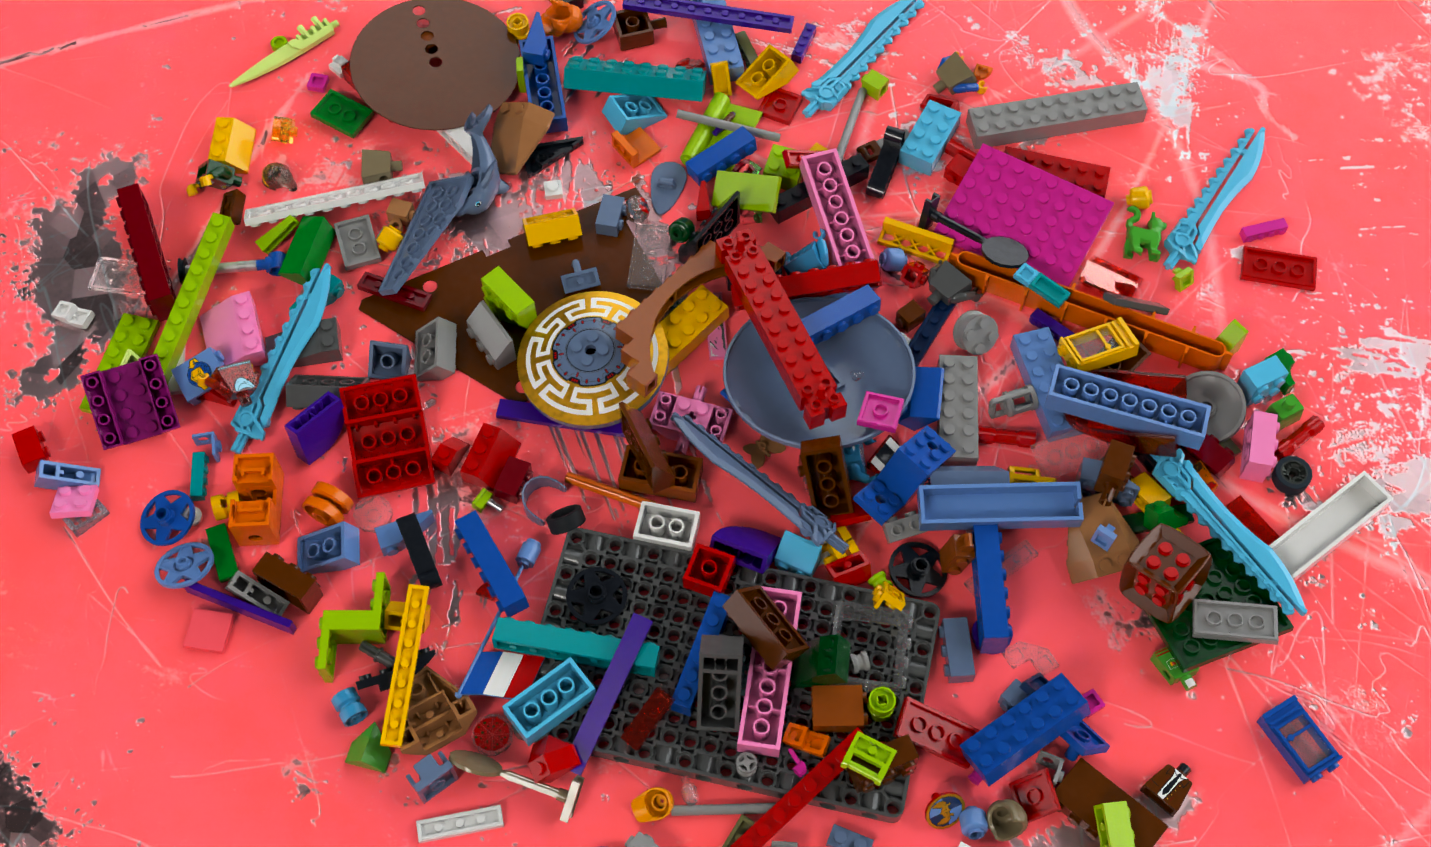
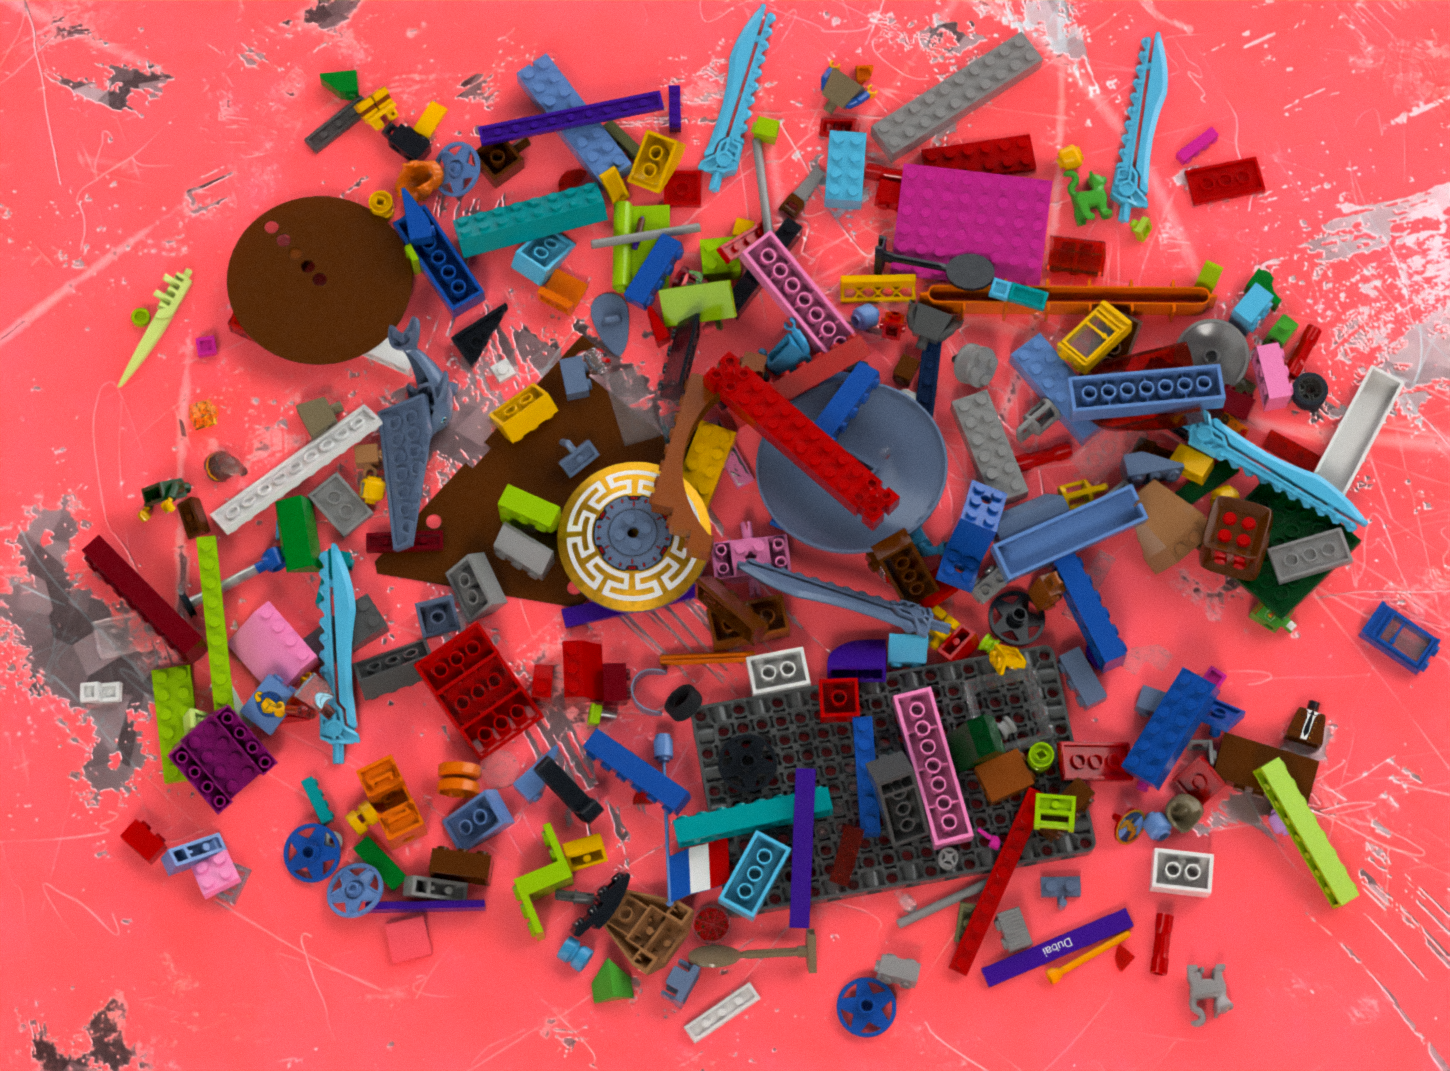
camera: 25 degrees left, 10 degrees up
medium blue bracket [192,431,222,462] -> none
yellow slope [208,117,256,174] -> none
lime piece [255,215,300,255] -> none
dark purple brick [284,391,344,465] -> none
green plate [310,89,374,139] -> none
white tile [329,54,350,78] -> none
yellow plate [380,584,430,748] -> none
medium nougat wedge [491,102,555,175] -> none
red slope [528,735,581,783] -> none
light orange cap [631,787,674,823] -> none
dark green head [668,217,695,243] -> none
reddish brown slope [722,585,810,670] -> none
medium nougat piece [743,435,786,469] -> none
orange slope [782,722,831,758] -> none
dark pink tile [857,391,905,433] -> none
black beam [866,125,905,199] -> none
slope [866,435,901,474] -> none
blue slope [898,367,945,431] -> none
dark blue tile [1020,673,1049,695] -> none
dark purple piece [1029,308,1075,342] -> none
medium blue tile [1090,524,1118,551] -> none
reddish brown brick [1093,439,1137,507] -> none
dark grey tile [1102,292,1170,315] -> none
green arch [1143,500,1188,531] -> none

